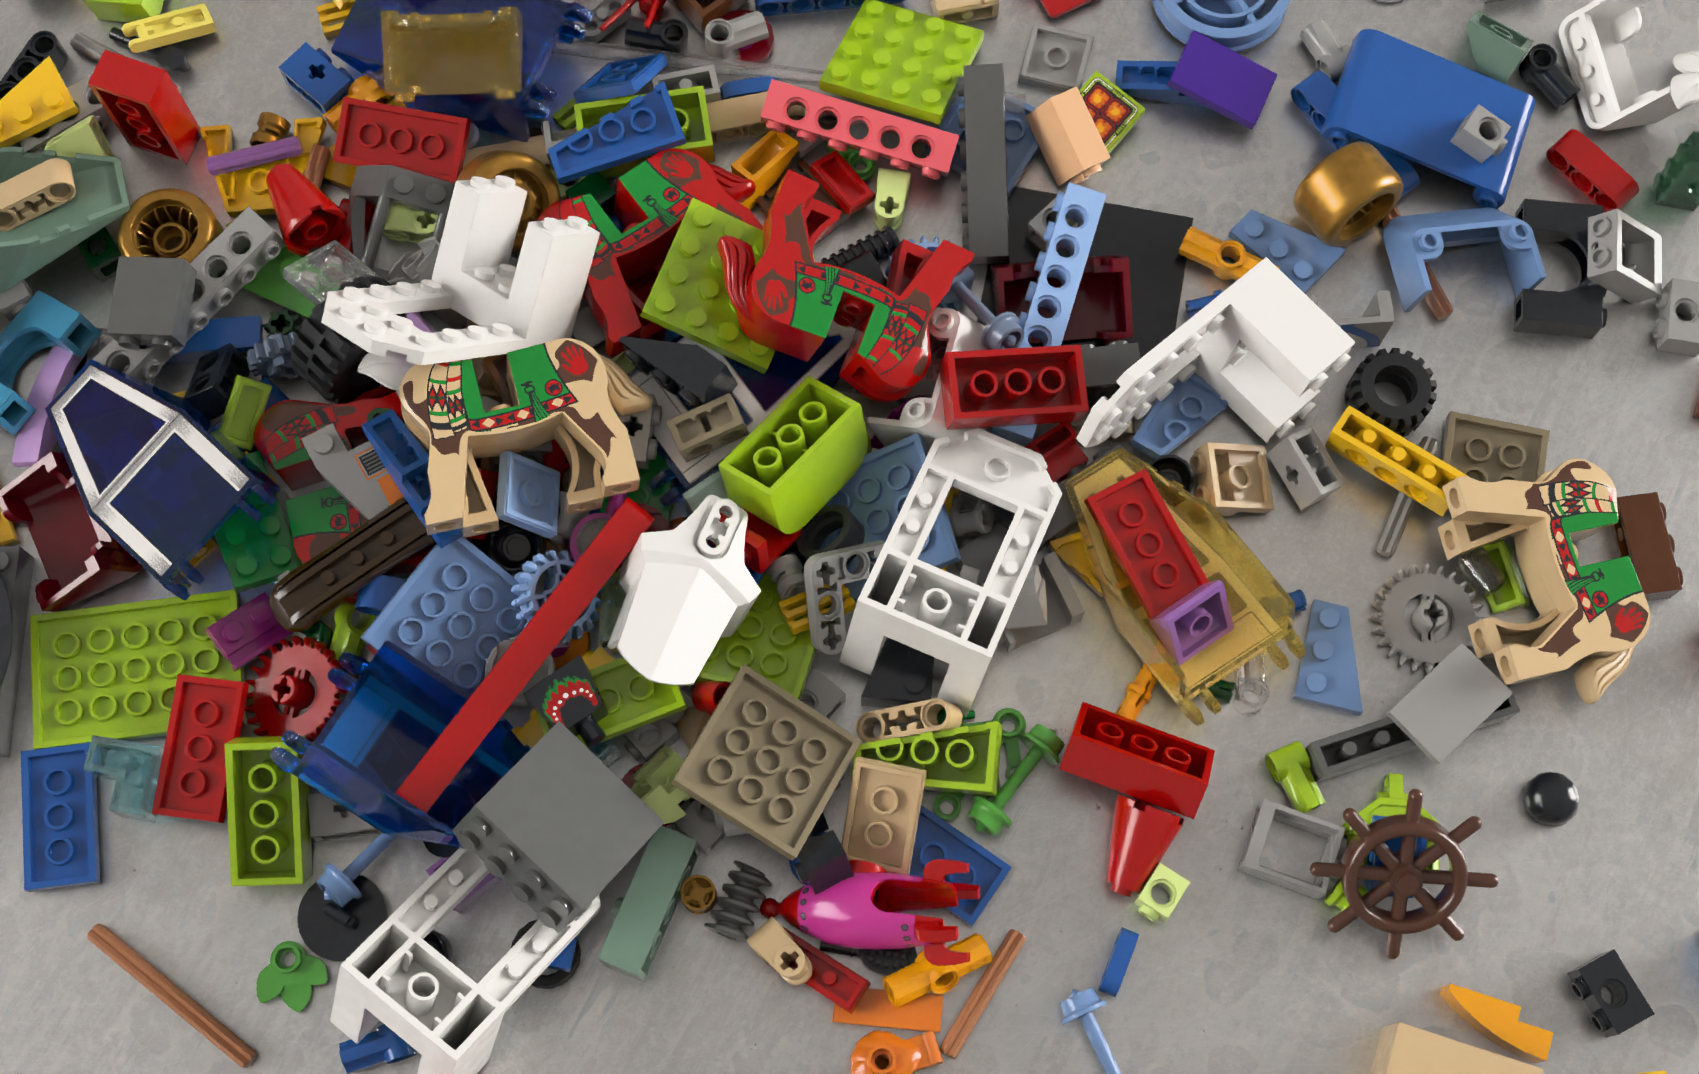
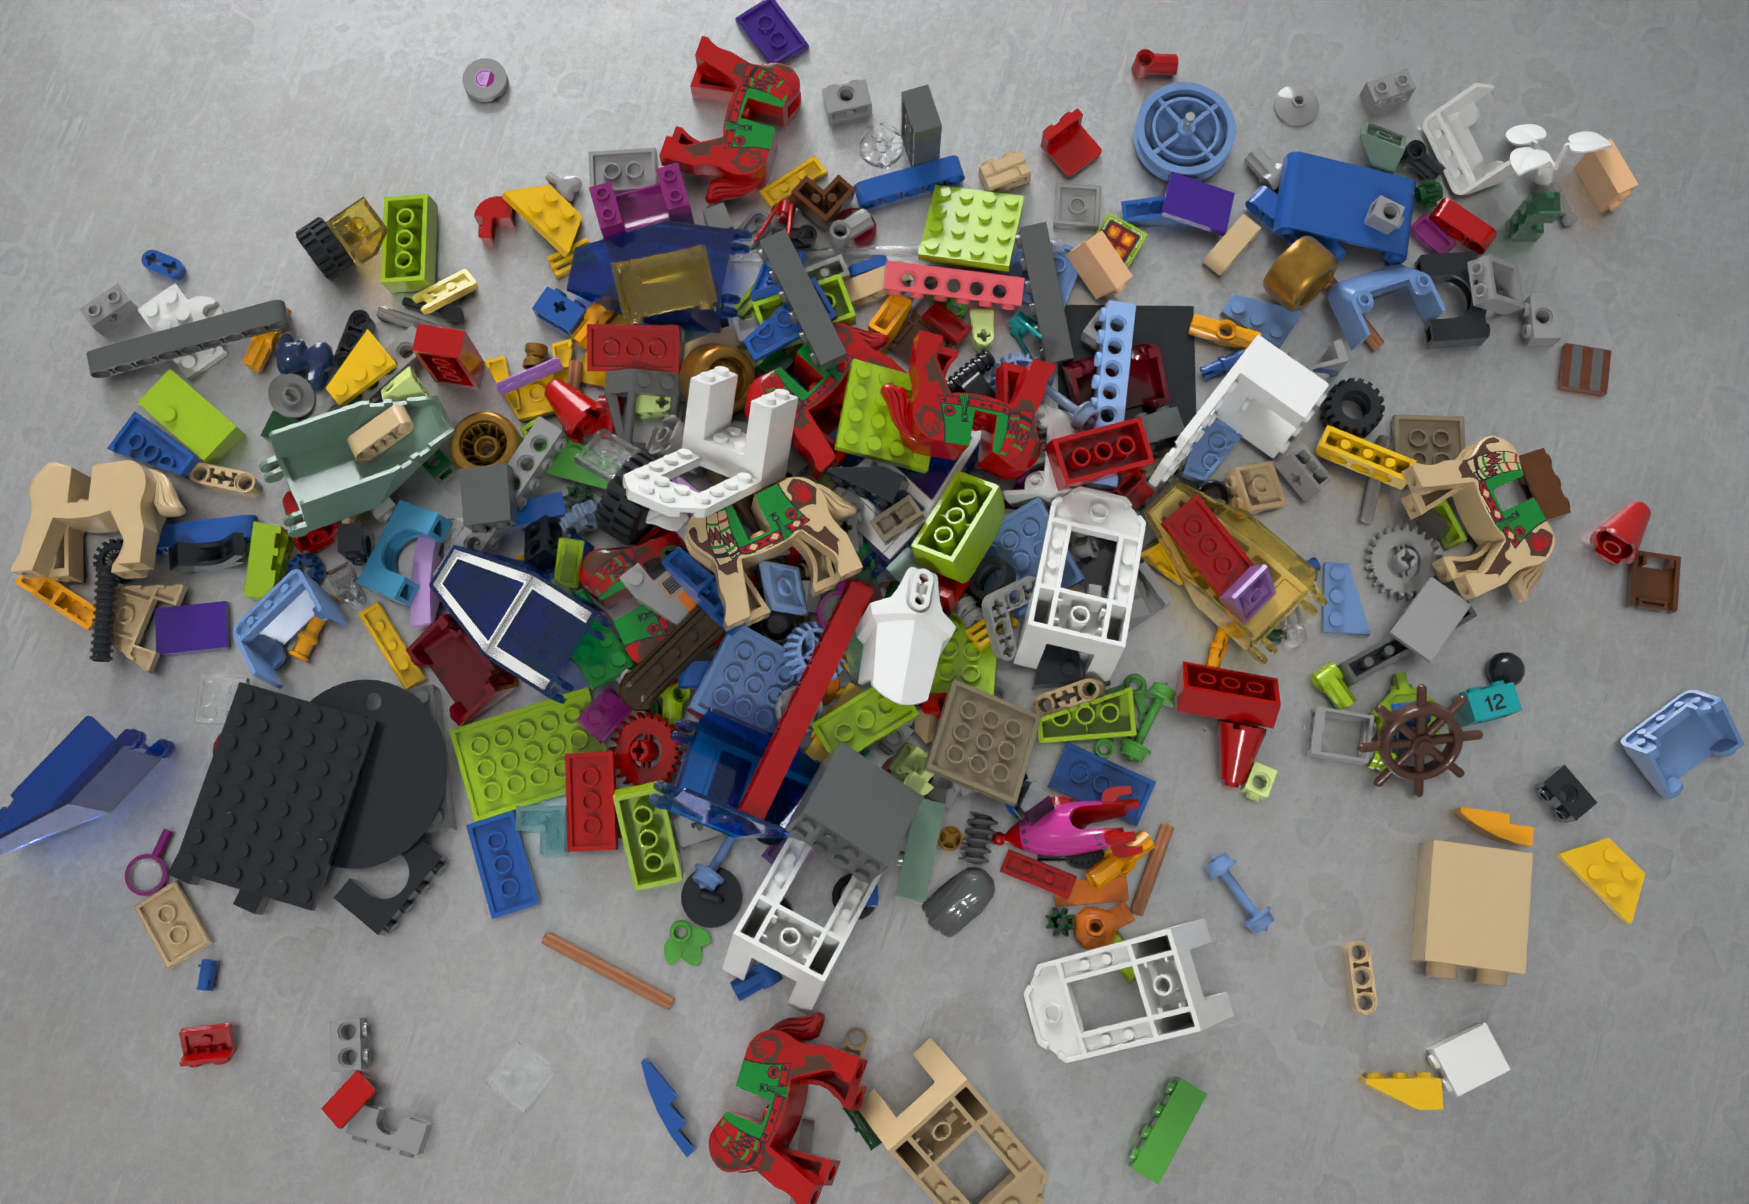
camera: 10 degrees left, 5 degrees up
black torso [523,655,608,747] -> none
tan piece [746,916,813,986] -> none
tan tile [841,756,927,875] -> none
blue beam [1098,927,1139,997] -> none
none -> dark grey brick [758,229,847,372]
none -> dark grey hair [922,867,995,937]
none -> teal plant [1008,311,1043,360]
none -> dark green gear [1045,907,1076,937]
none -> tan beam [1203,214,1262,276]
none -> magenta tile [1410,213,1457,254]
none -> dark green gear [1415,178,1443,208]
none -> teal brick [1452,680,1522,728]

